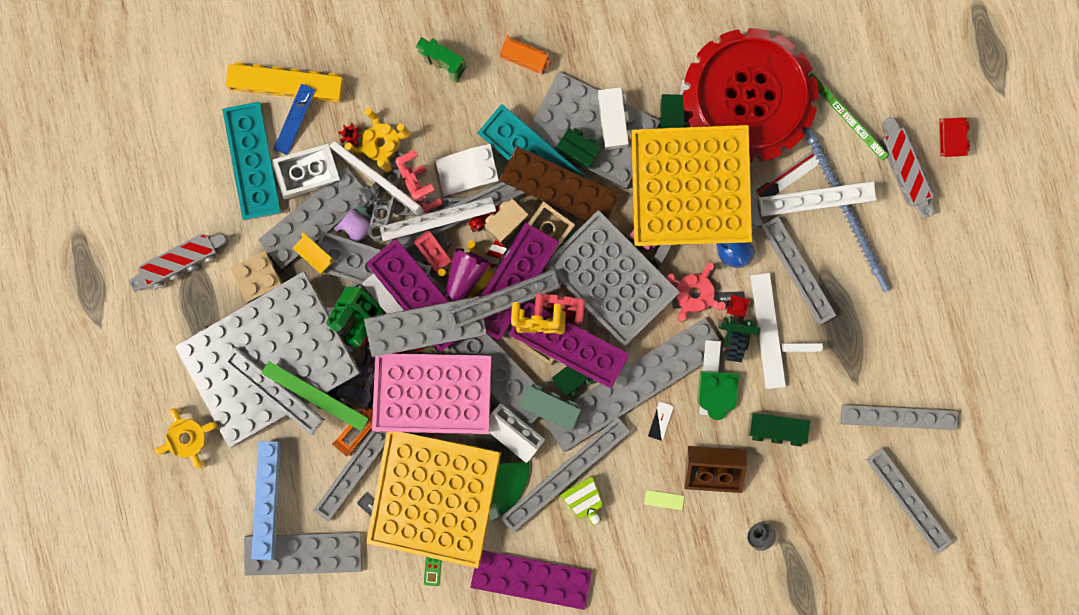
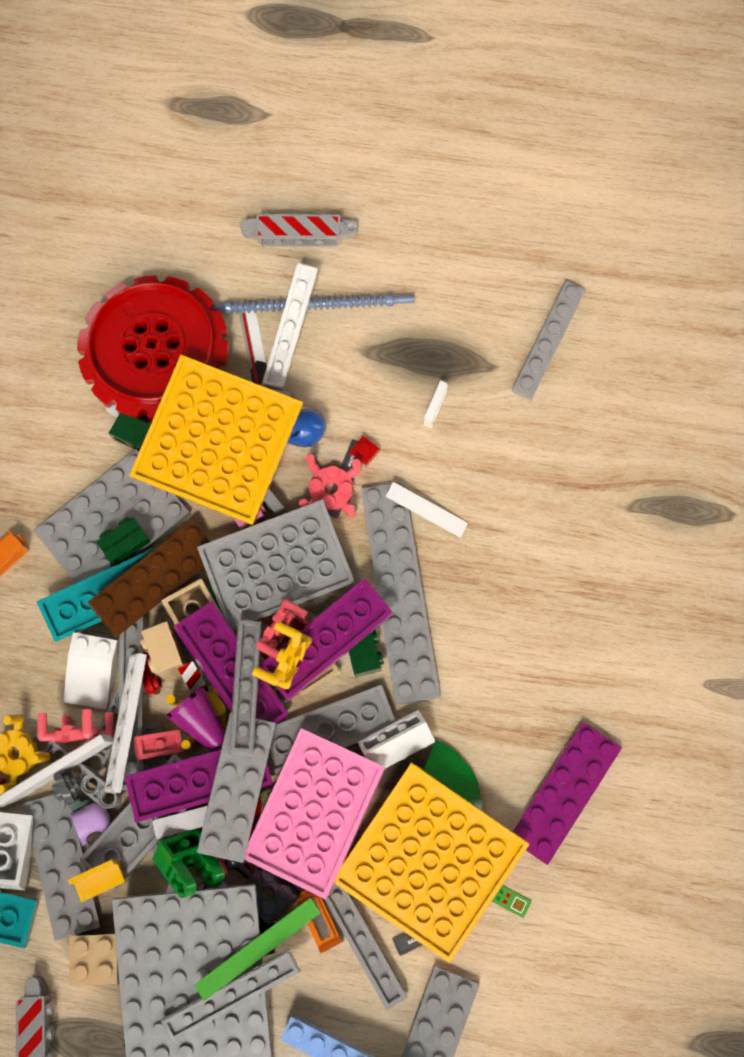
camera: 60 degrees left, 10 degrees down
light grey plate [500,417,630,533] -> none
sand green brick [518,384,581,431] -> none
torso [560,476,603,525] -> none
white brick [598,87,631,150] -> none
yellowish green sticker [644,490,684,510] -> none
sticker [648,402,673,441] -> none
reddish brown slope [684,446,747,493] -> none
green plate [697,371,739,420] -> none
plate [718,317,761,363] -> none
dark green brick [747,413,810,447] -> none
dark grey plate [747,522,776,551] -> none
white tile [750,273,786,389] -> none
light grey plate [761,217,836,326] -> none
sticker [809,73,889,160] -> none
light grey plate [866,448,953,554] -> none
red brick [939,117,970,157] -> none

